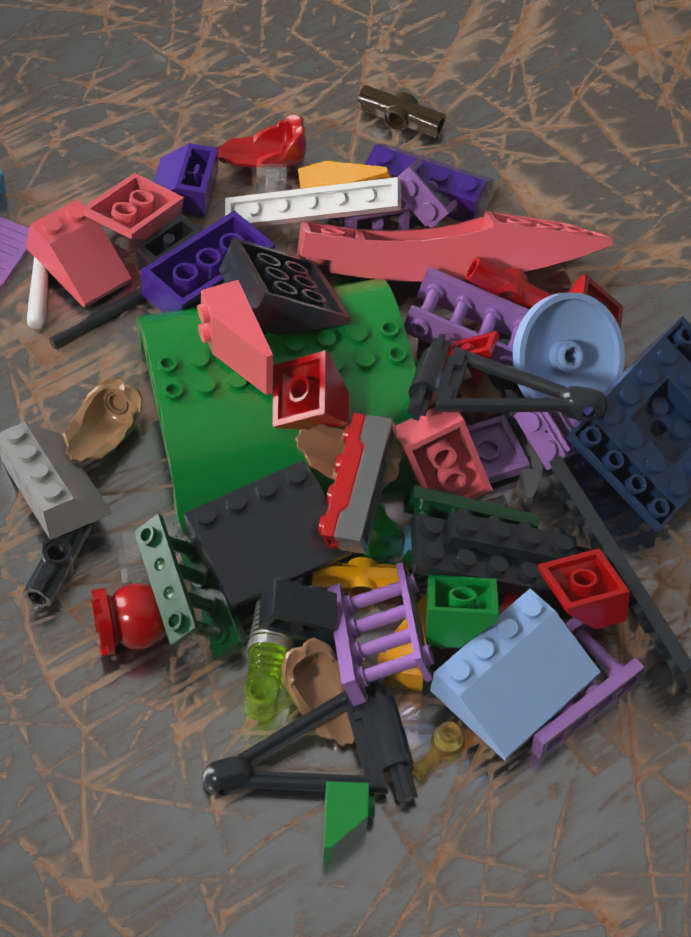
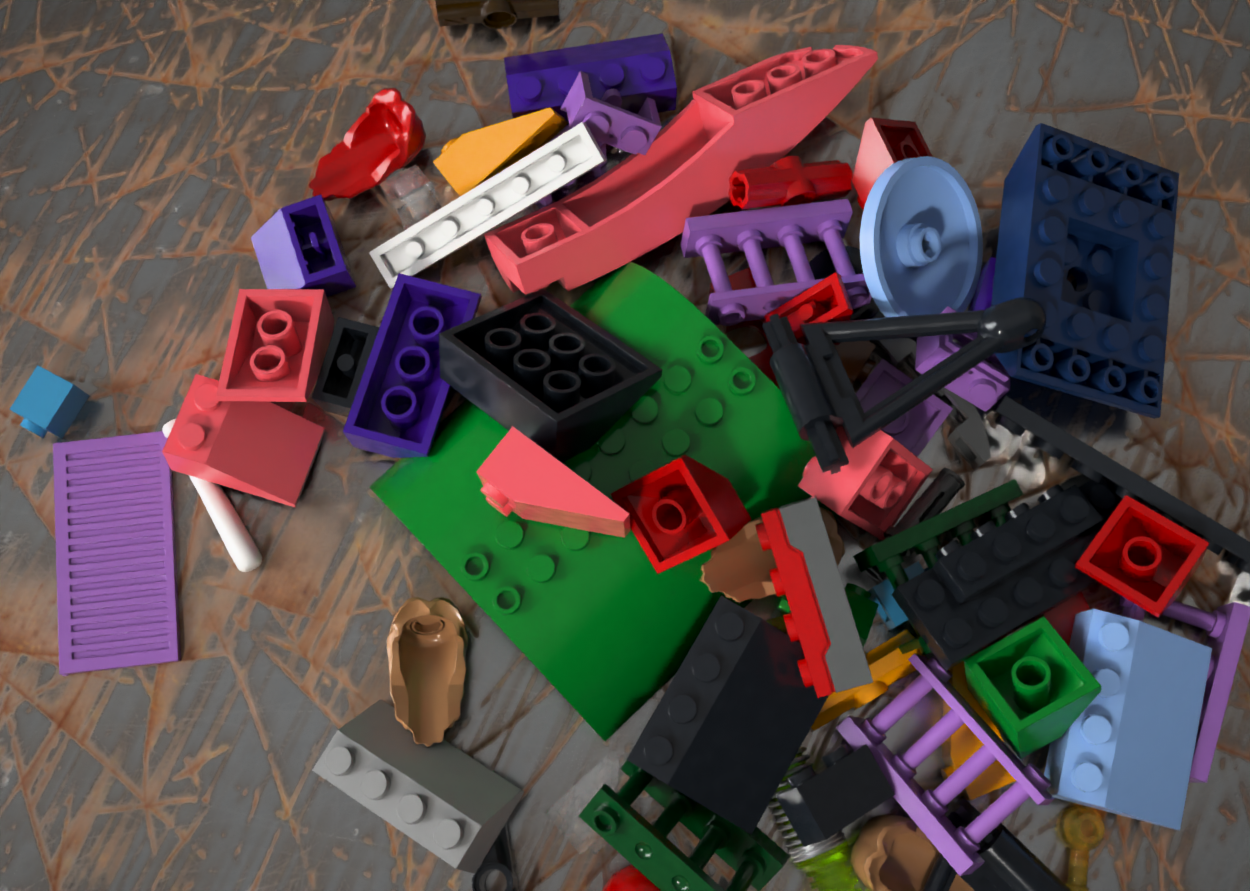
camera: 25 degrees left, 20 degrees up
black bar [49,286,145,349] -> none

